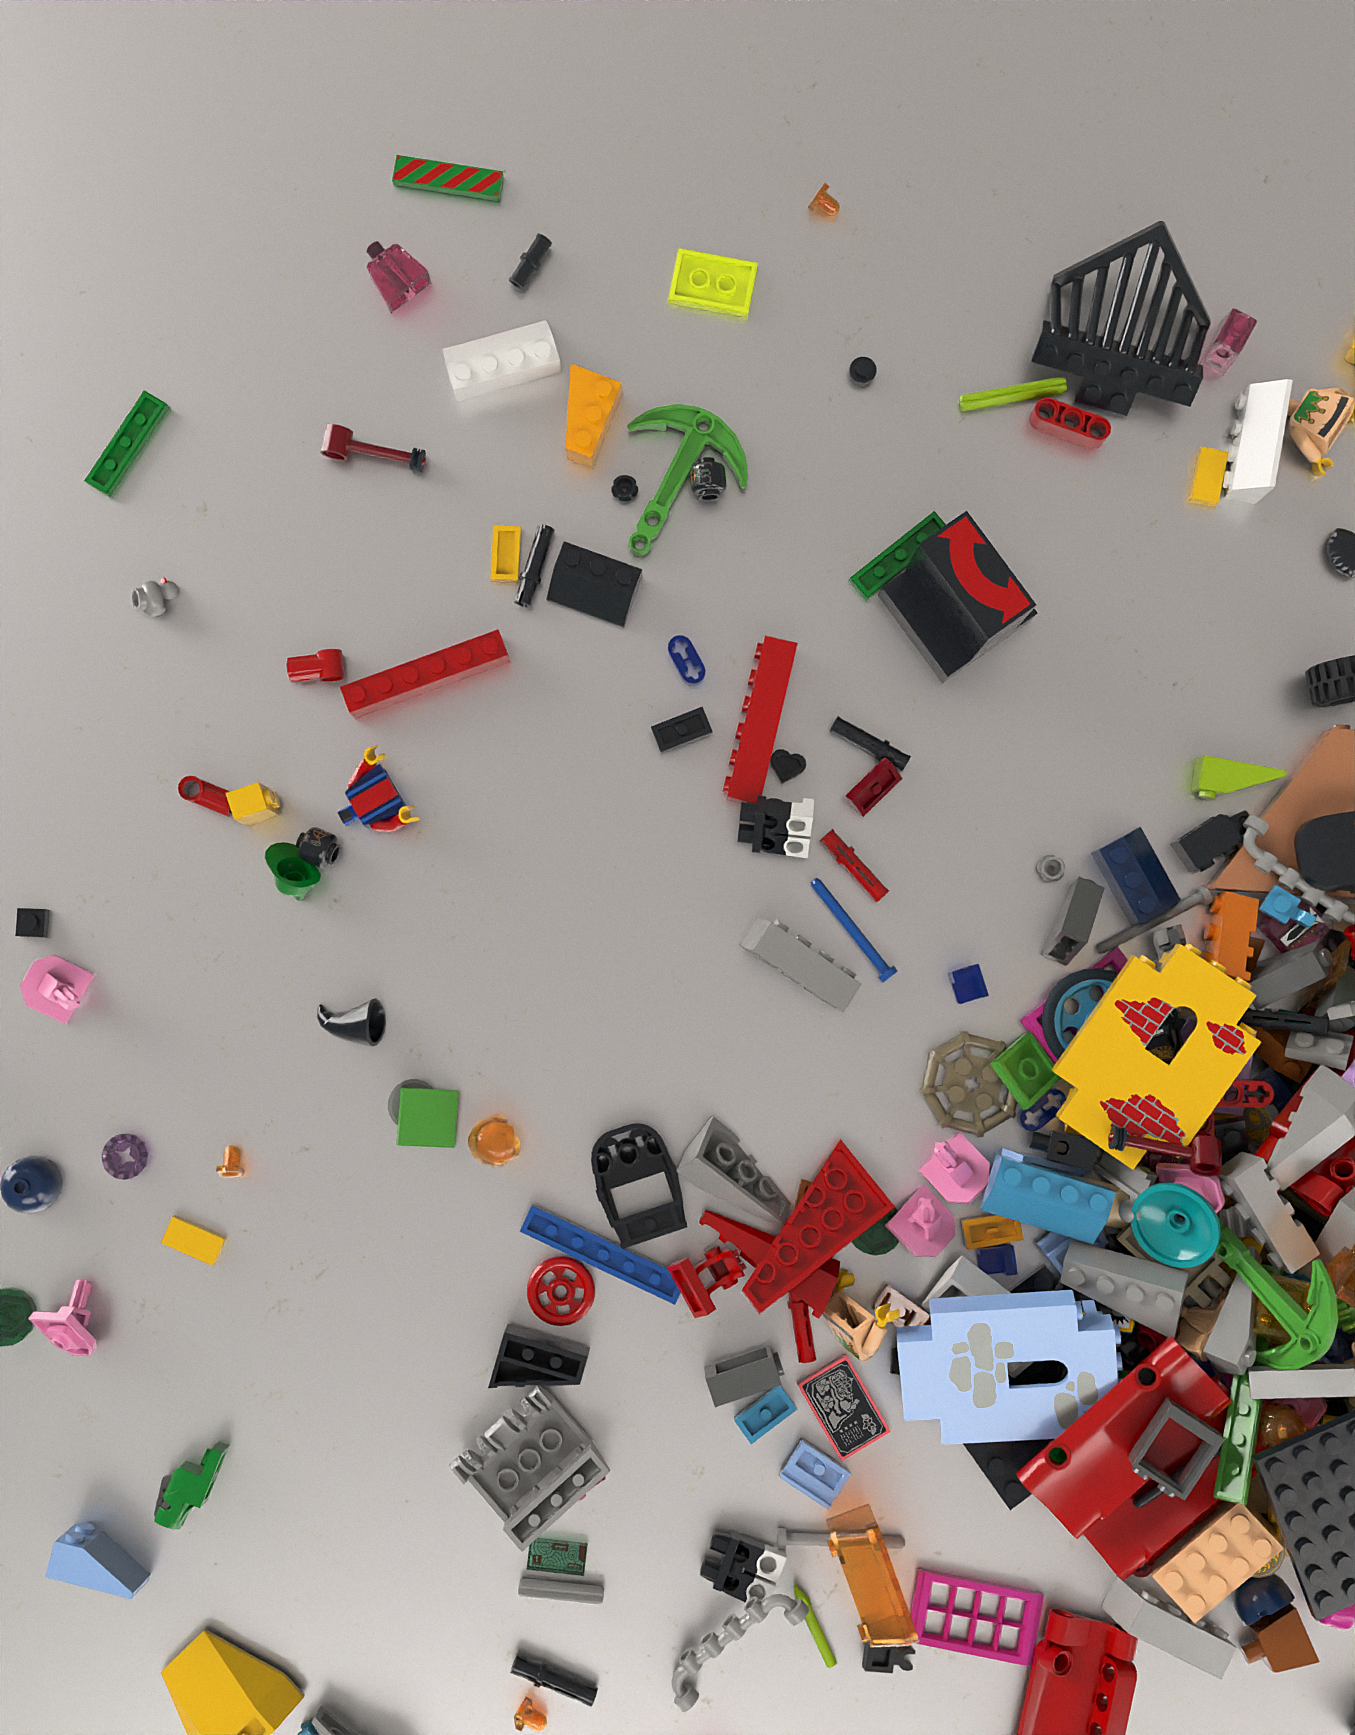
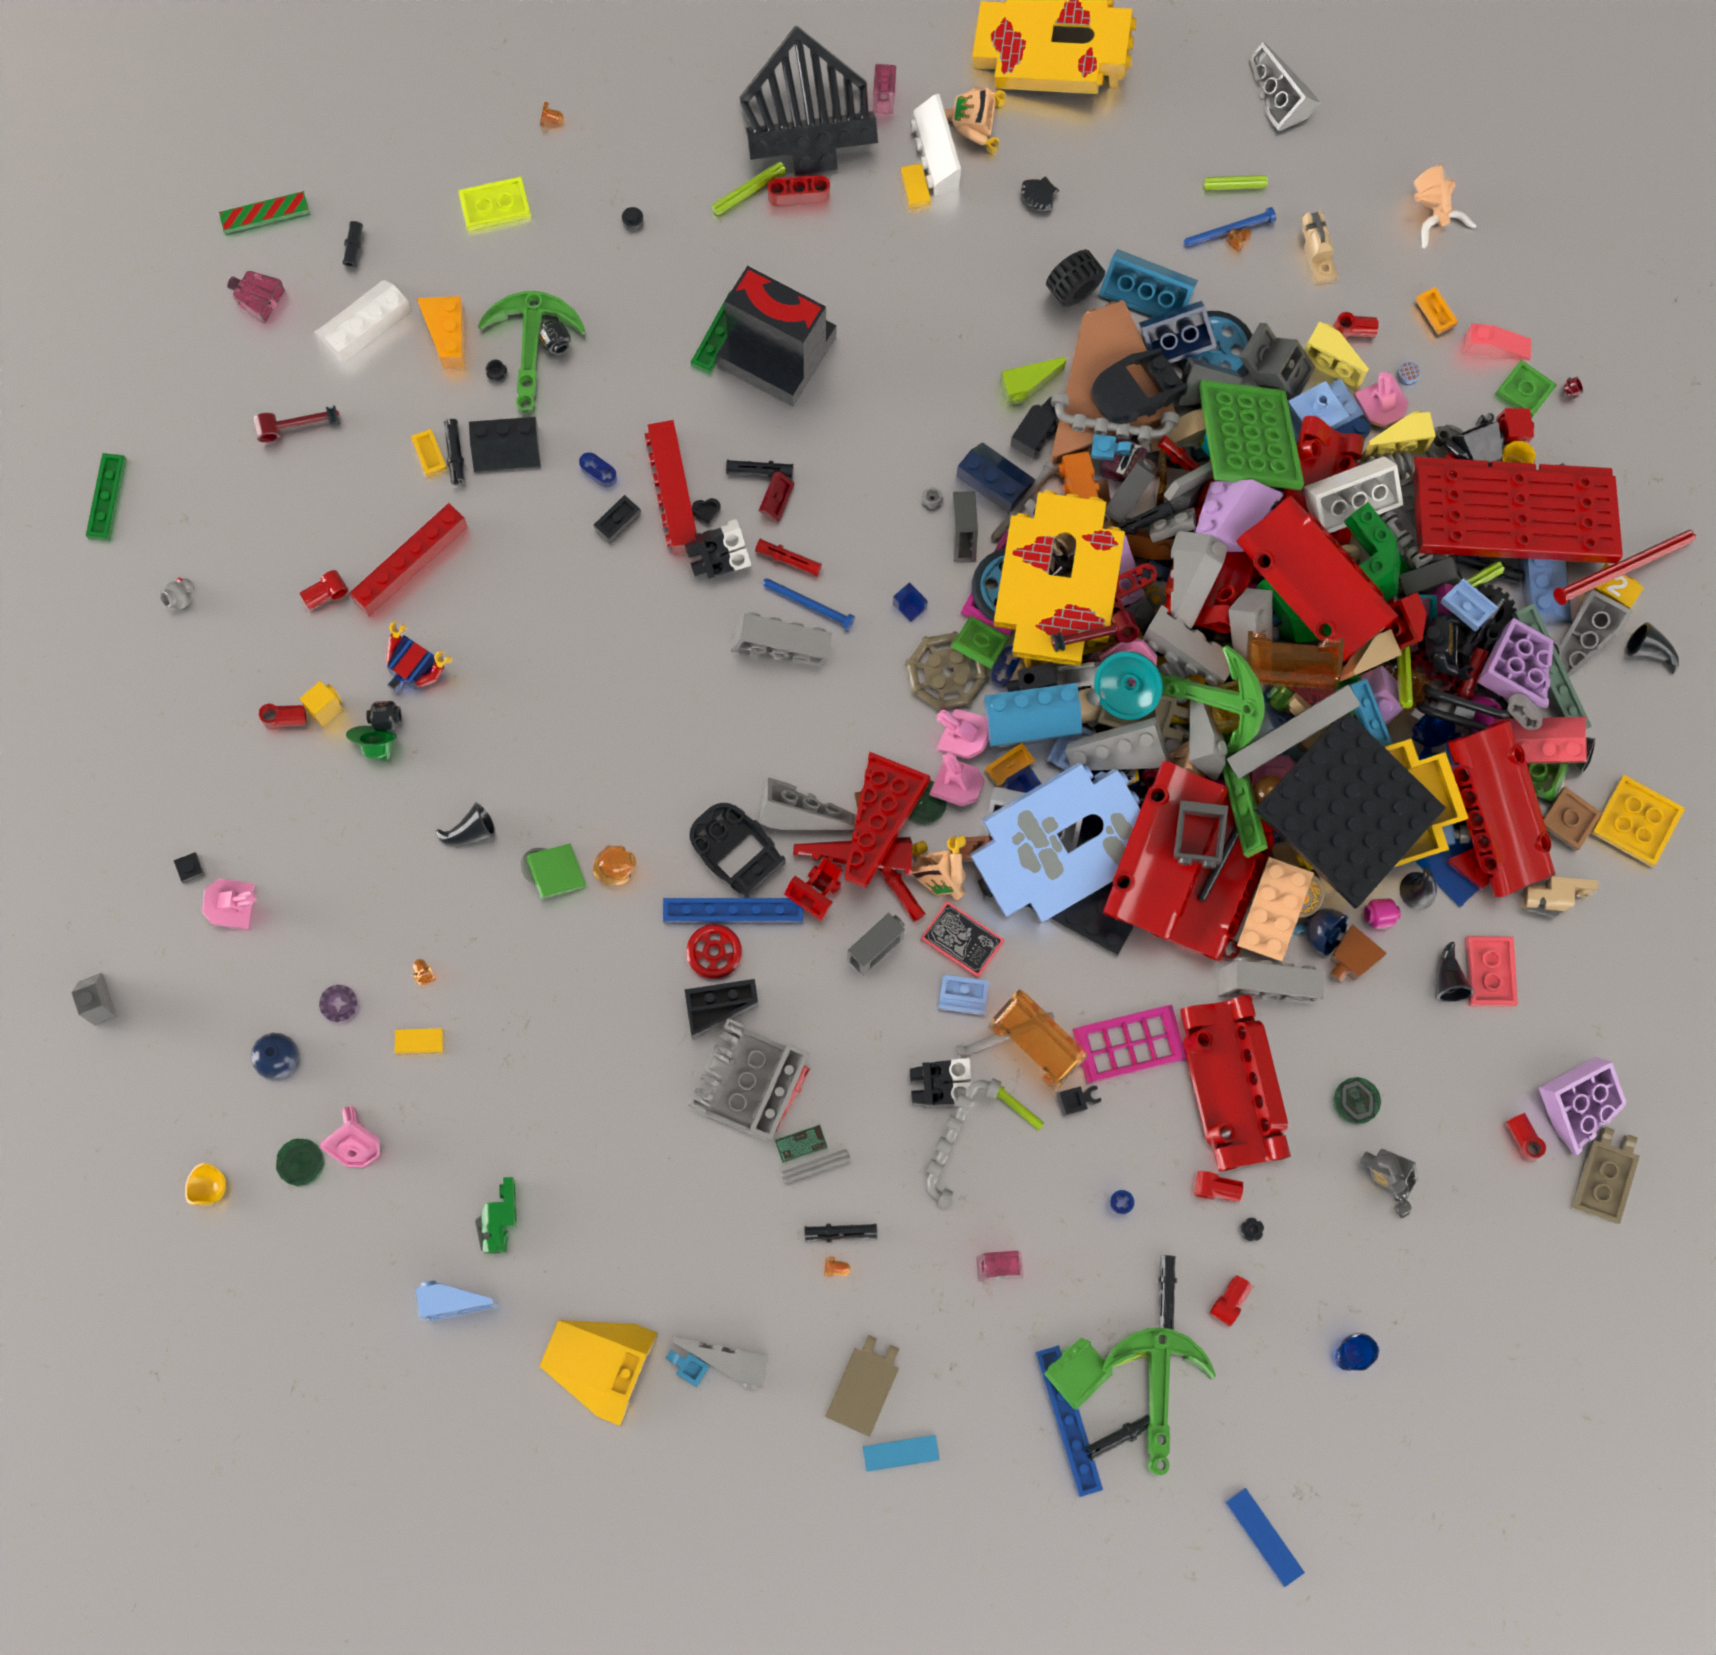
camera: 25 degrees left, 10 degrees down
dark azure plate [734,1385,797,1444] -> none

